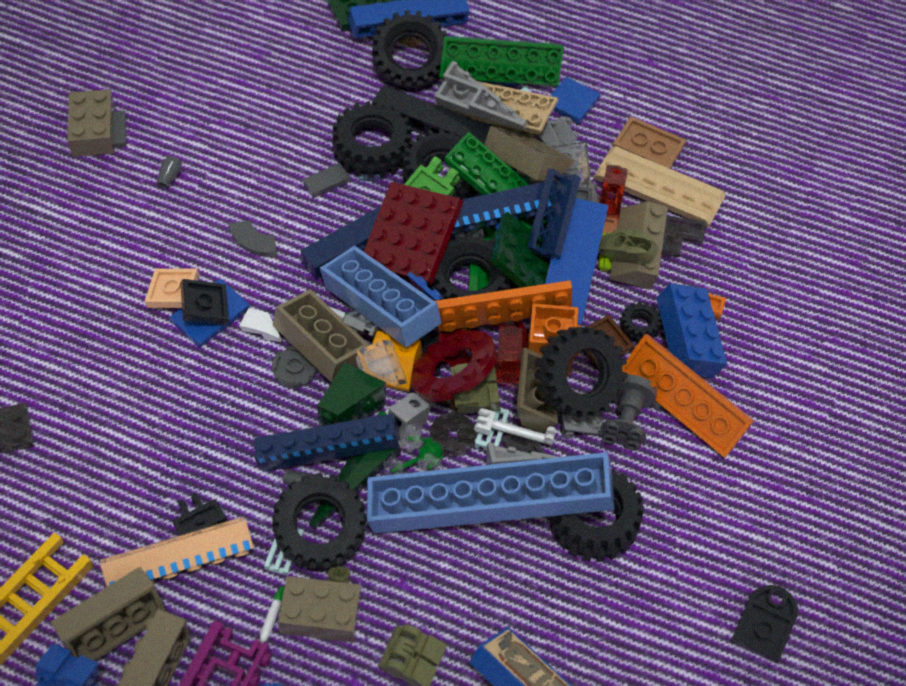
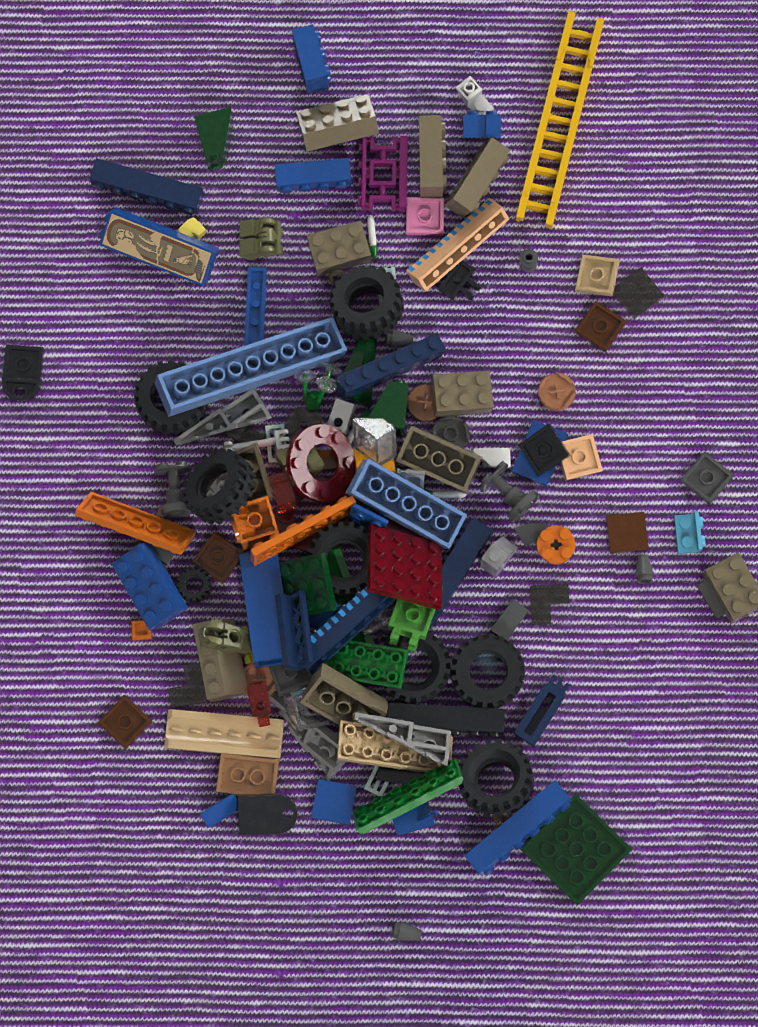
camera: 165 degrees right, 20 degrees up
none -> reddish brown tile [98,695,153,750]
none -> blue slope [200,794,238,828]
none -> black tile [238,793,298,835]
none -> blue plate [244,267,267,346]
none -> bright pink tile [406,197,444,236]
none -> nougat tile [407,384,438,422]
none -> dark tan brick [430,371,494,417]
none -> dark grey piece [479,461,540,523]
none -> light grey slope [480,536,519,578]
none -> dark blue hinge [513,674,570,747]
none -> dark grey brick [519,249,538,272]
none -> clear smoke plate [530,584,569,625]
none -> orange plate [537,526,575,565]
none -> nougat tile [538,373,576,411]
none -> reddish brown tile [574,301,627,353]
none -> tan tile [575,254,620,297]
none -> reddish brown tile [606,512,649,554]
none -> medium azure bracket [674,511,705,554]
none -> dark grey tile [680,451,734,505]

